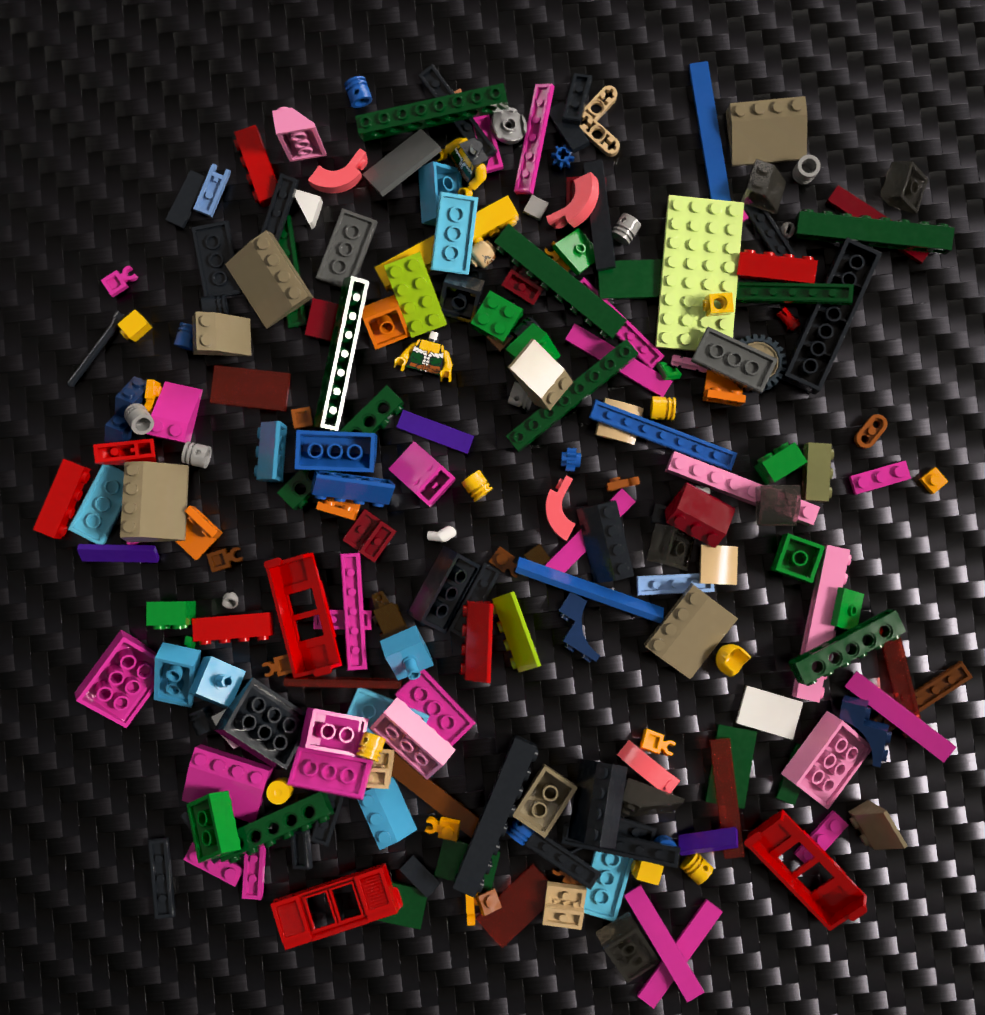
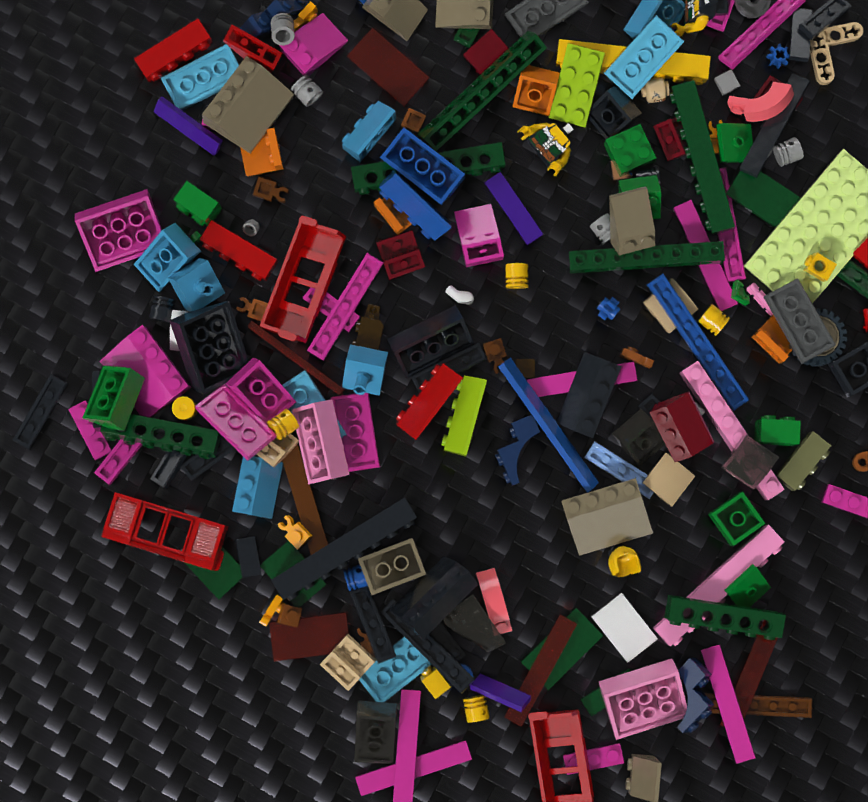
camera: 30 degrees right, 0 degrees up
coral arch [545,476,575,542] -> none
light orange plate [639,729,676,756] -> none

